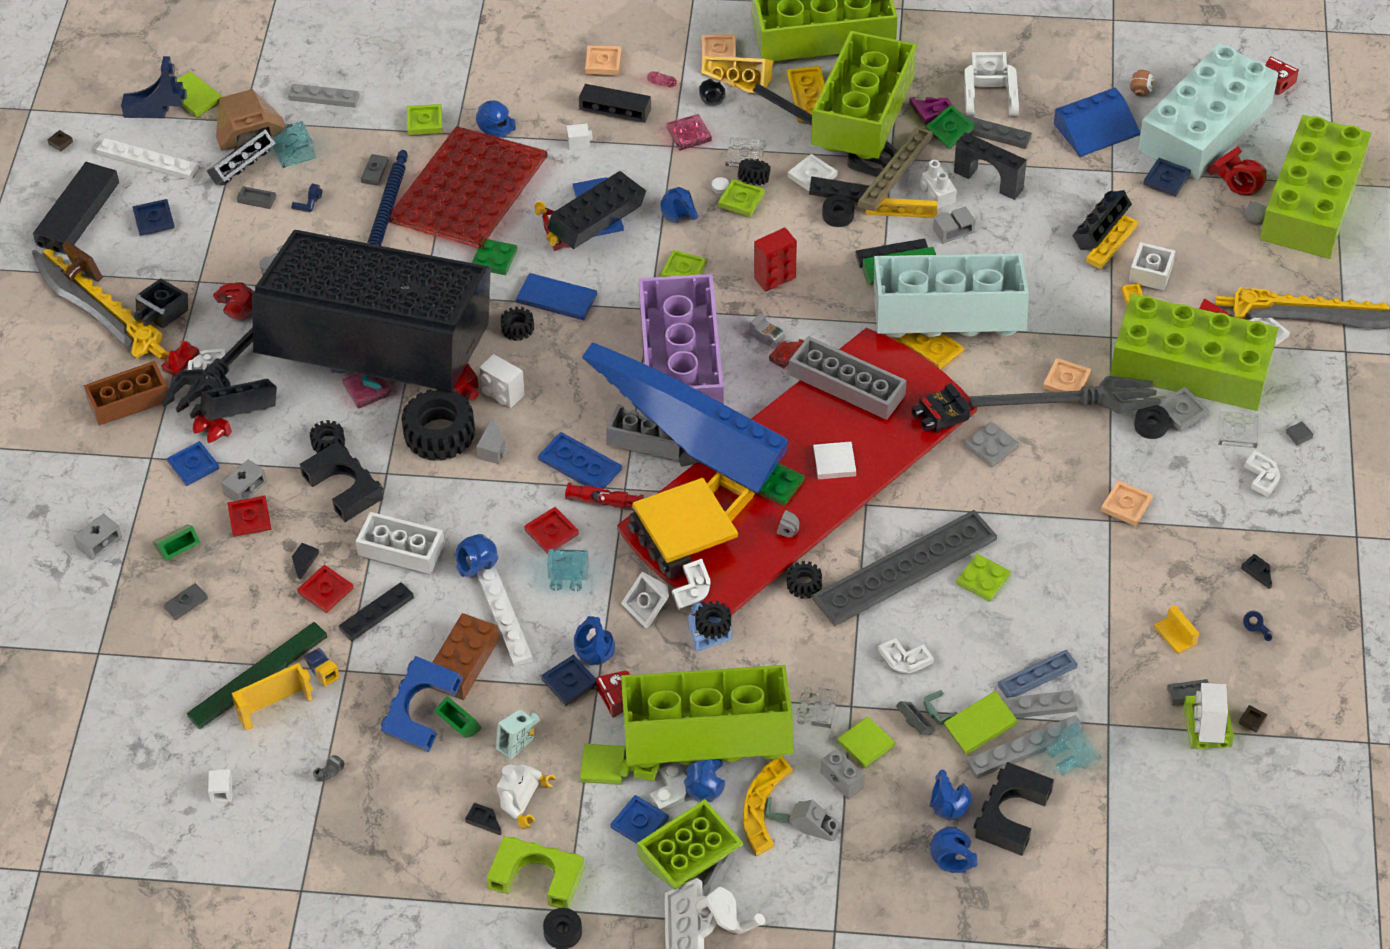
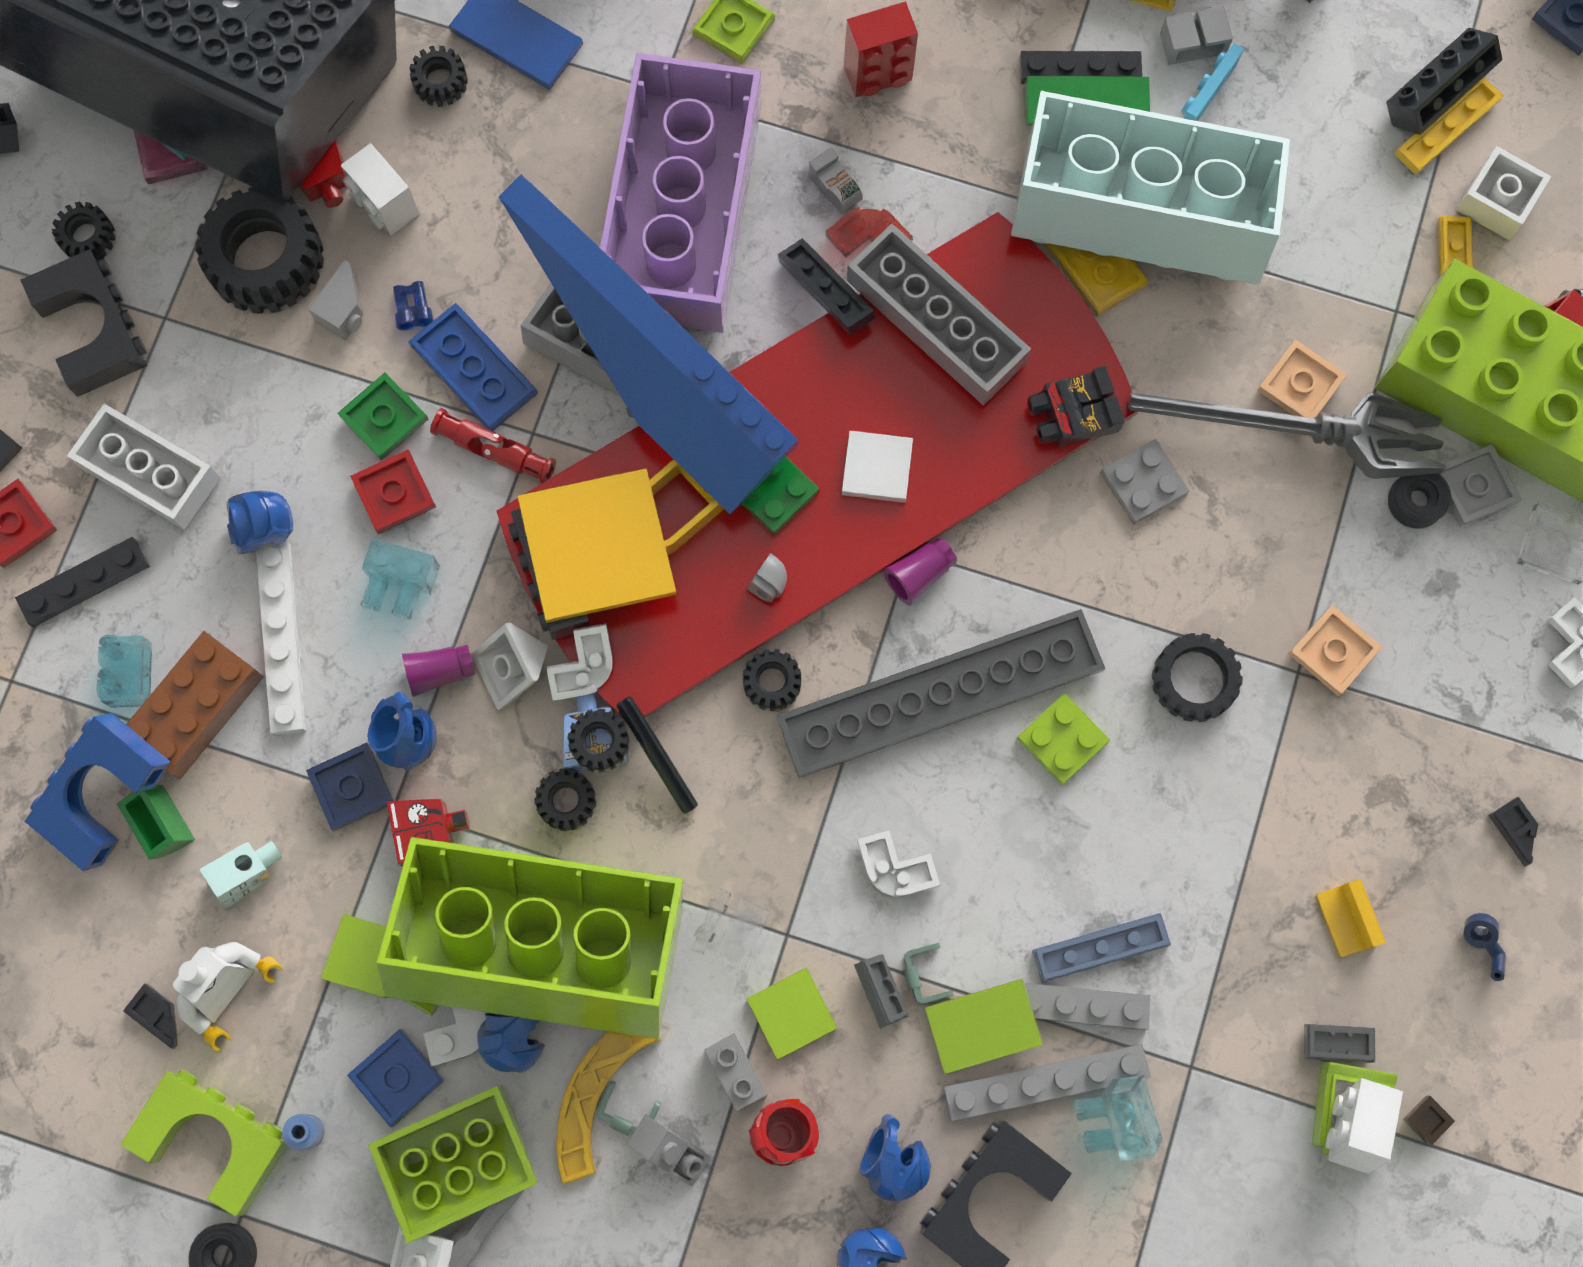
camera: 10 degrees right, 25 degrees up
none -> clear light blue brick [97,634,152,708]
none -> medium blue brick [282,1114,324,1150]
none -> green plate [337,372,429,461]
none -> clear blue piece [393,281,434,331]
none -> magenta plant [402,645,475,697]
none -> black tyre [534,768,596,831]
none -> black axle [617,696,698,814]
none -> red helmet [748,1099,819,1166]
none -> black plate [777,238,876,335]
none -> magenta plant [883,538,957,605]
none -> black tyre [1152,633,1243,722]
none -> medium azure plate [1181,43,1244,121]

